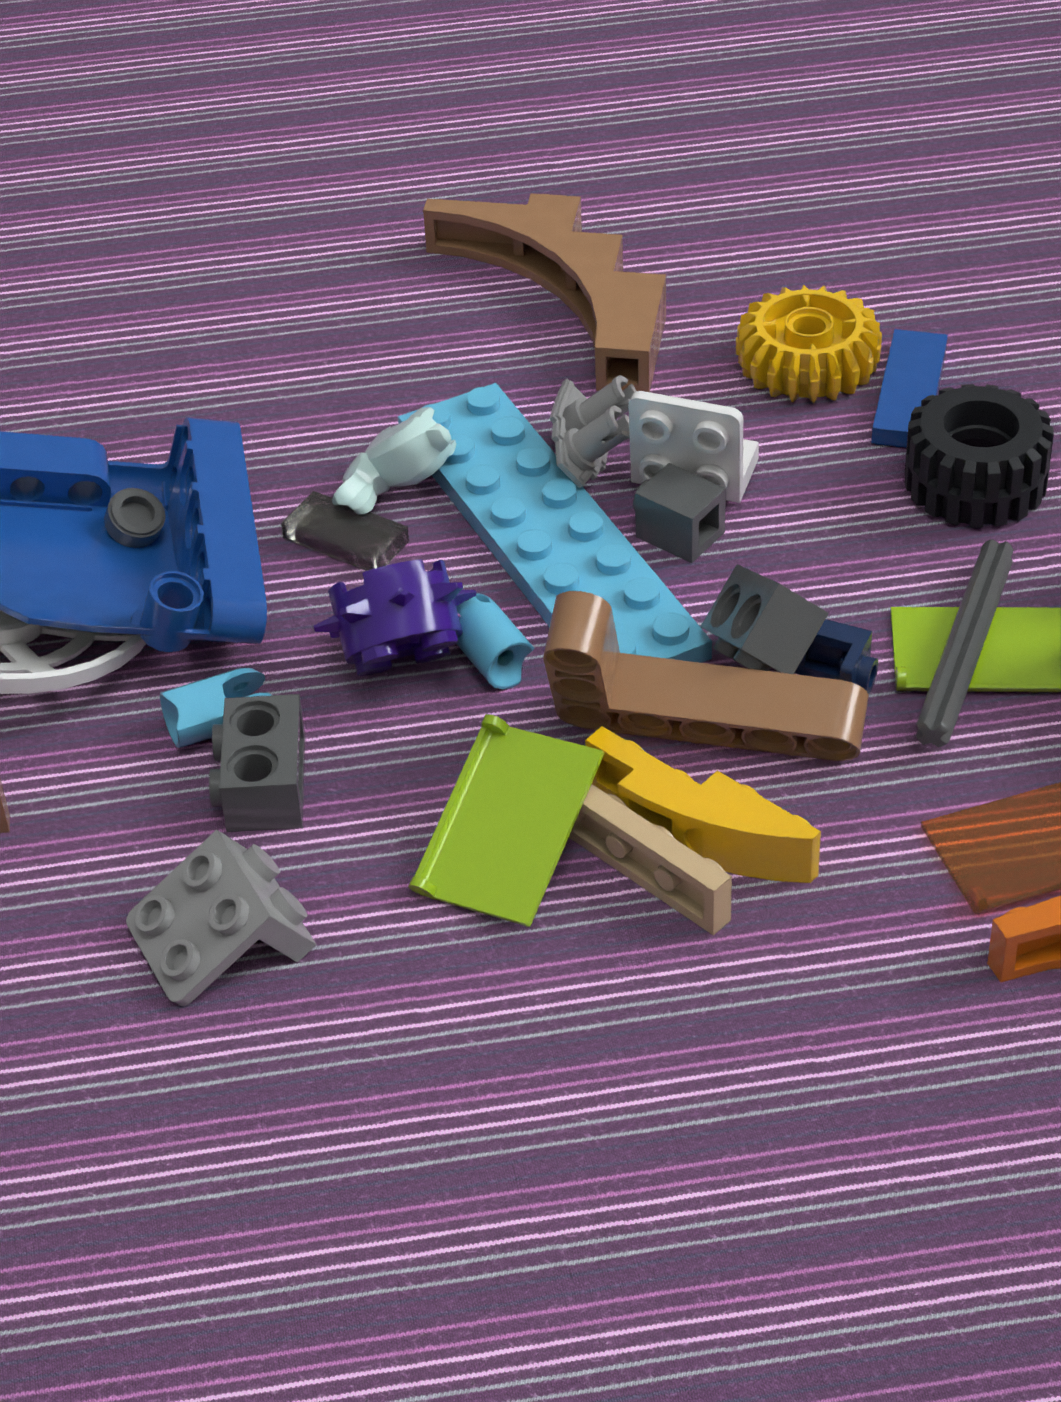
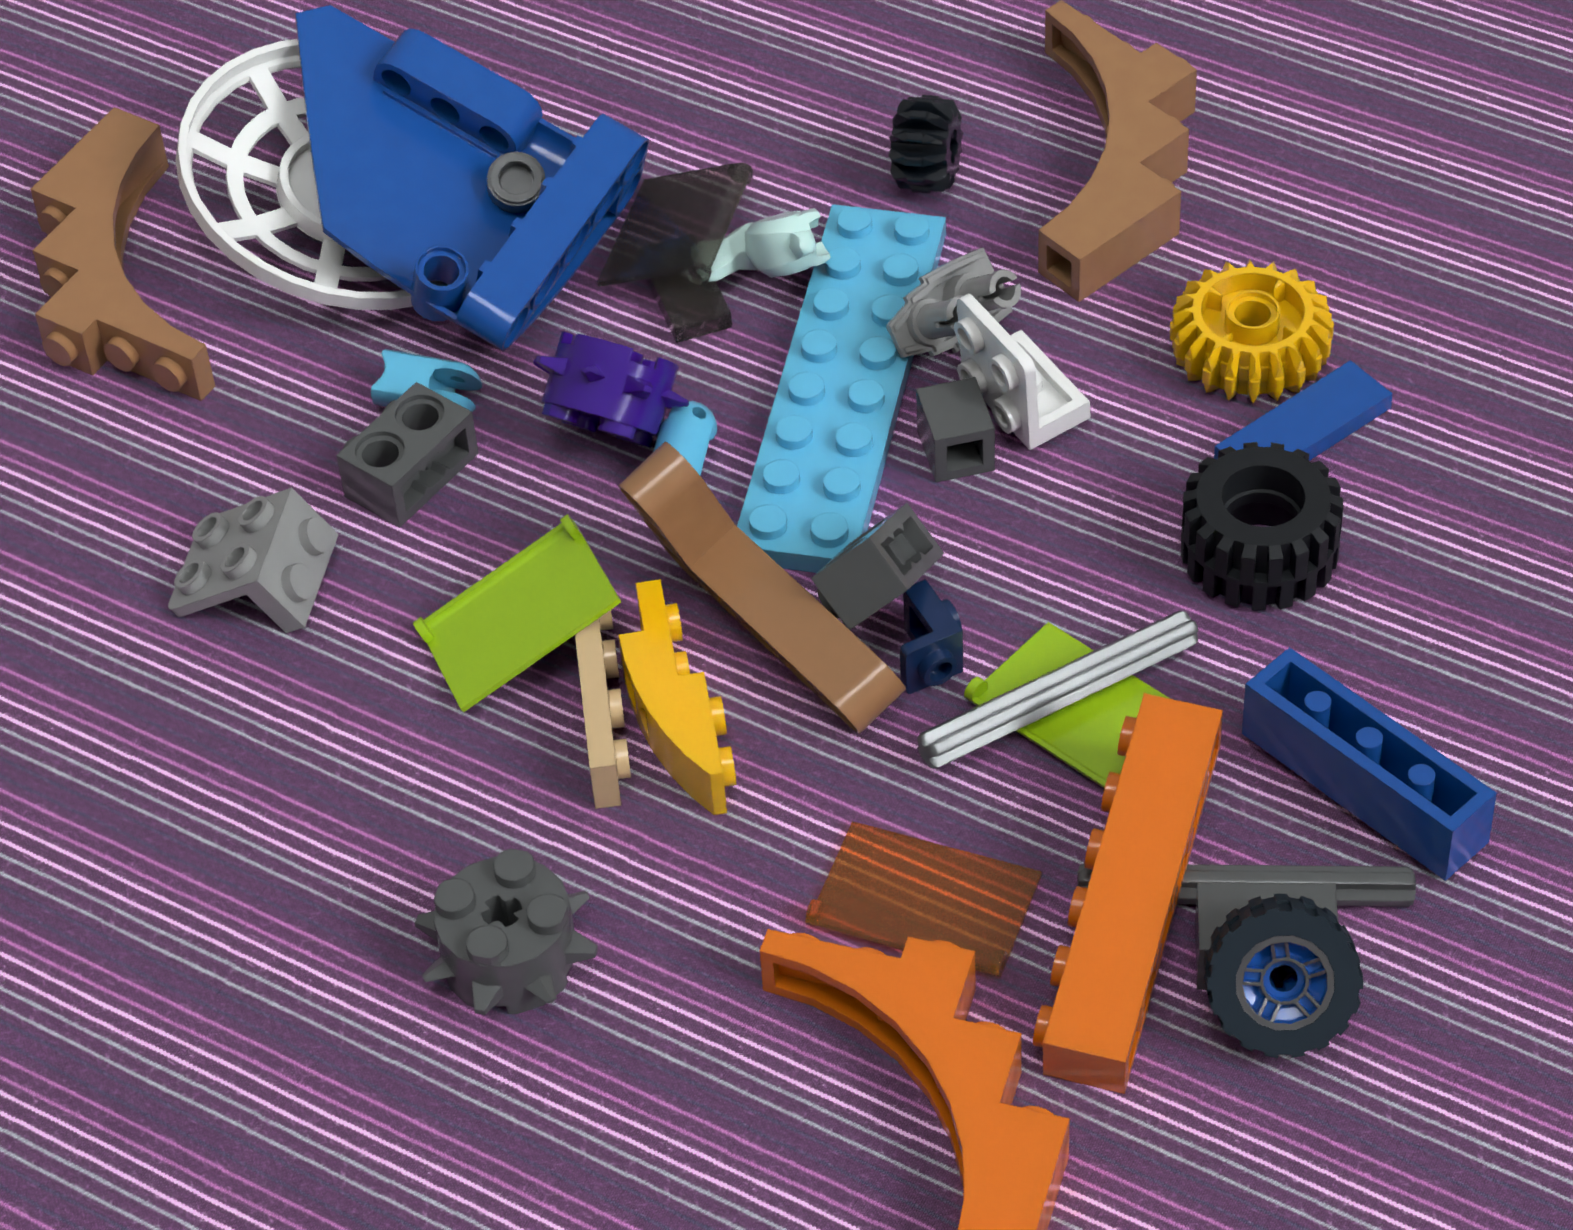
camera: 40 degrees right, 5 degrees up
none -> dark grey brick [415,849,598,1015]
none -> clear smoke piece [597,162,754,287]
none -> black gear [888,95,964,194]

